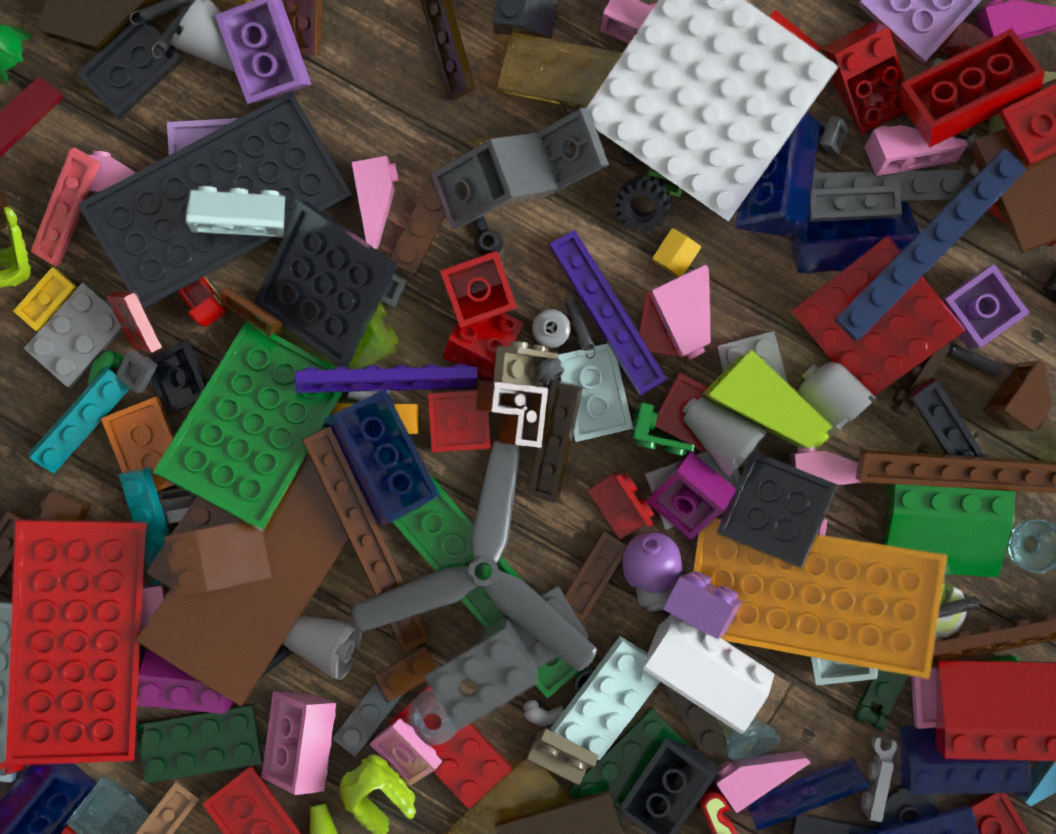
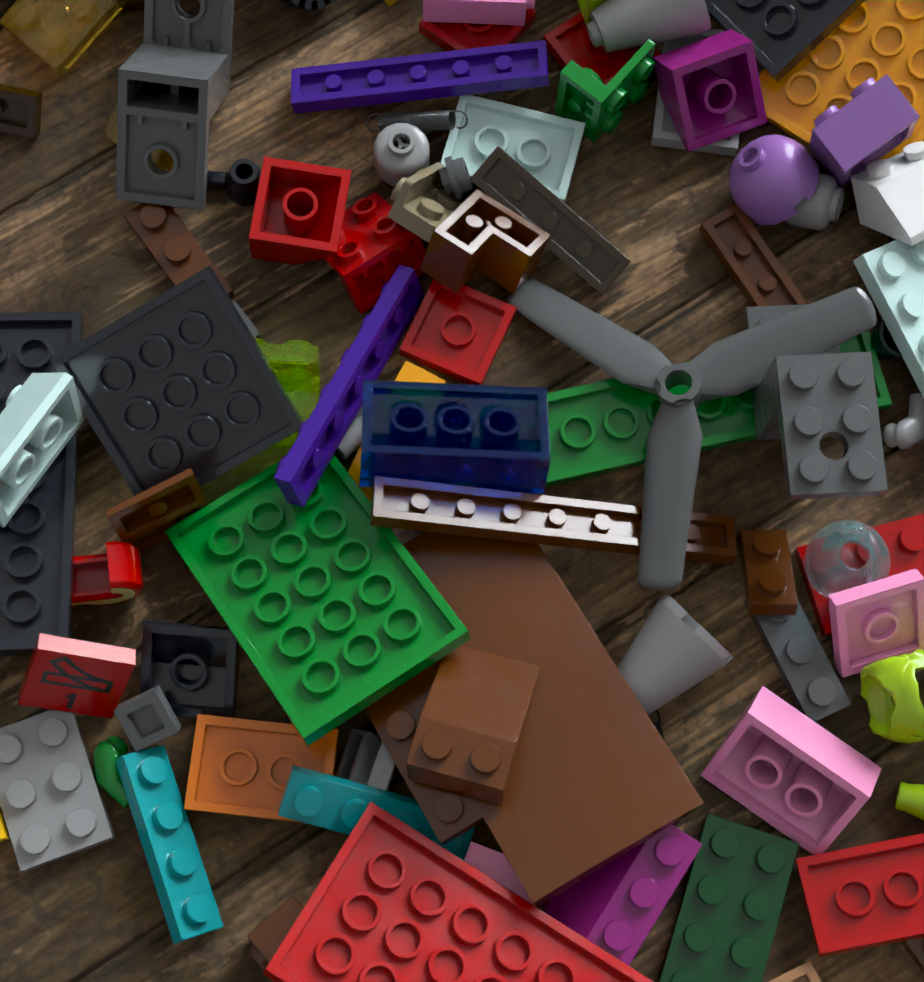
camera: 65 degrees left, 15 degrees down
bright pink slope [352,156,399,250] -> none
red bracket [587,471,654,540] -> none

